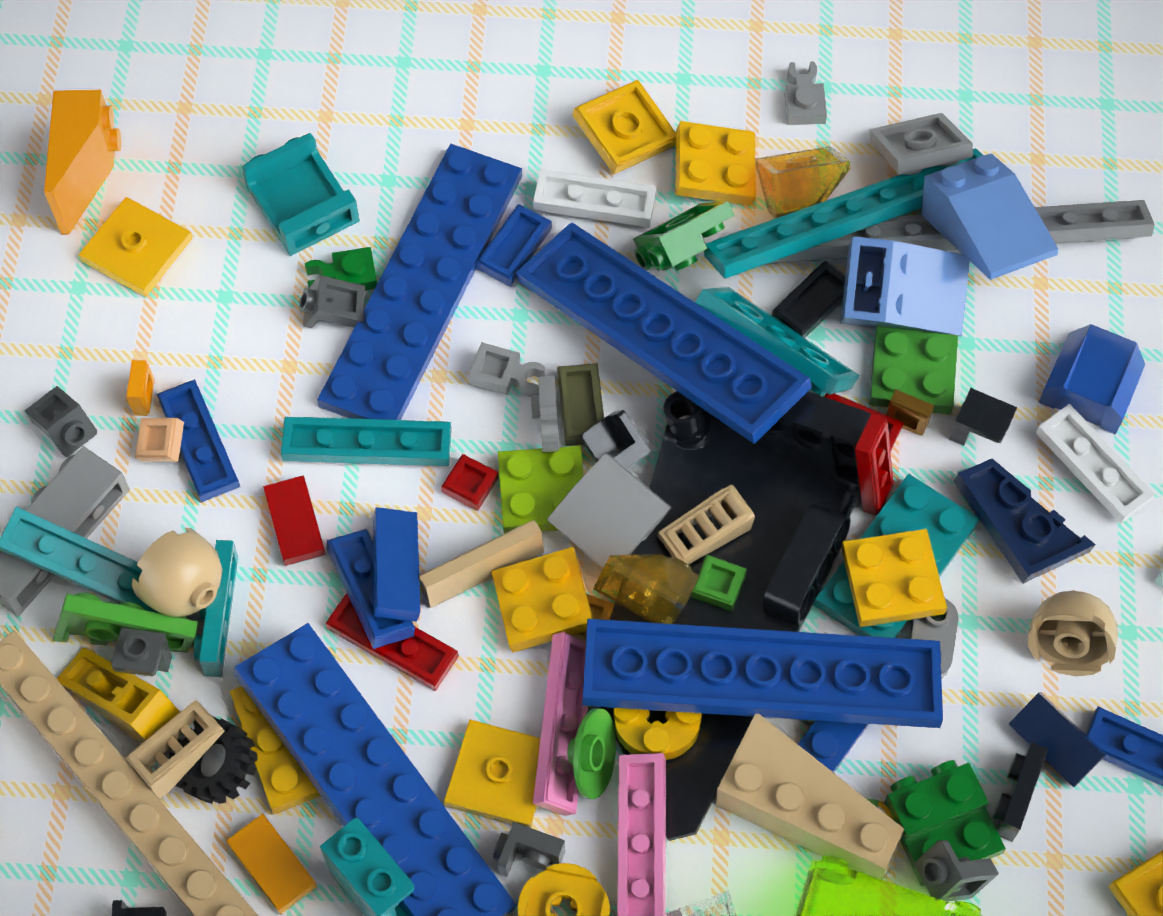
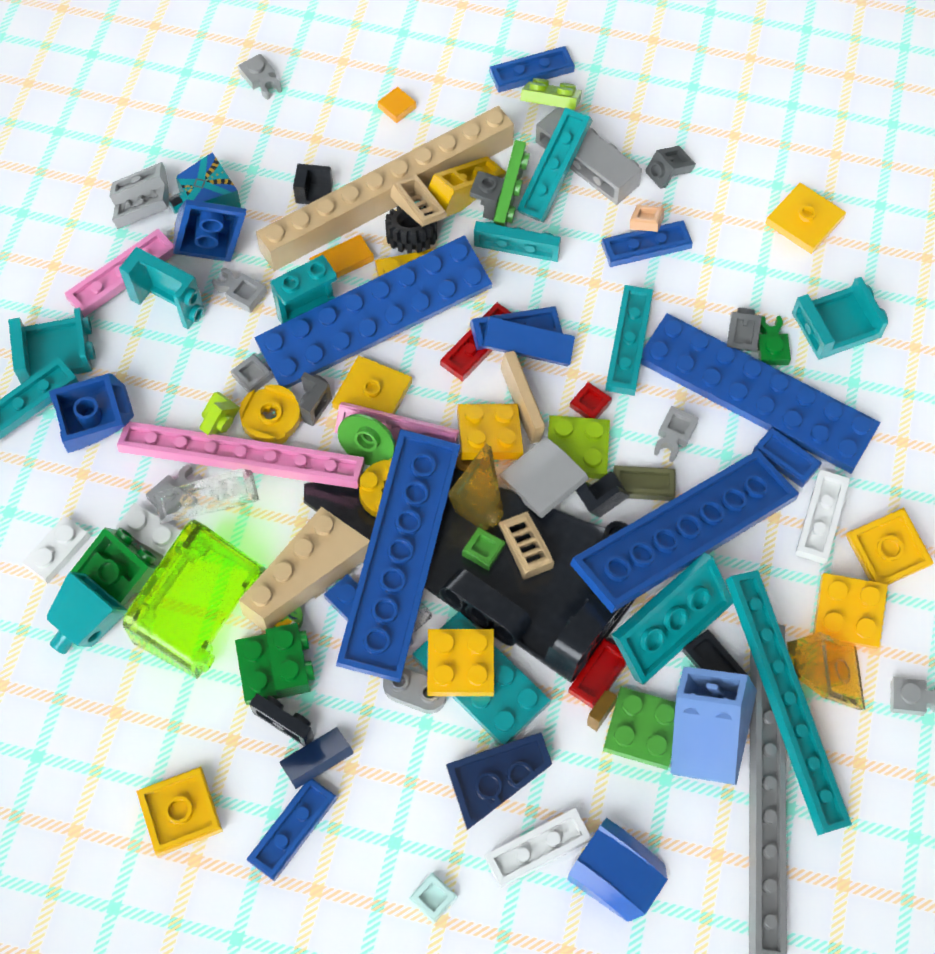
camera: 100 degrees right, 0 degrees up
light orange slope [44,89,121,235] -> none
light orange tile [126,360,155,416] -> none
tan cylinder [132,528,223,617] -> none
red tile [263,475,326,566] -> none
light grey plate [531,376,559,452] -> none
plate [633,201,735,271] -> none
red tile [855,413,894,516] -> none
light grey plate [869,113,973,175] -> none
dark grey bracket [915,840,999,903] -> none
medium blue slope [921,153,1058,280] -> none
black panel [949,388,1017,446] -> none
tan cylinder [1027,590,1118,677] -> none

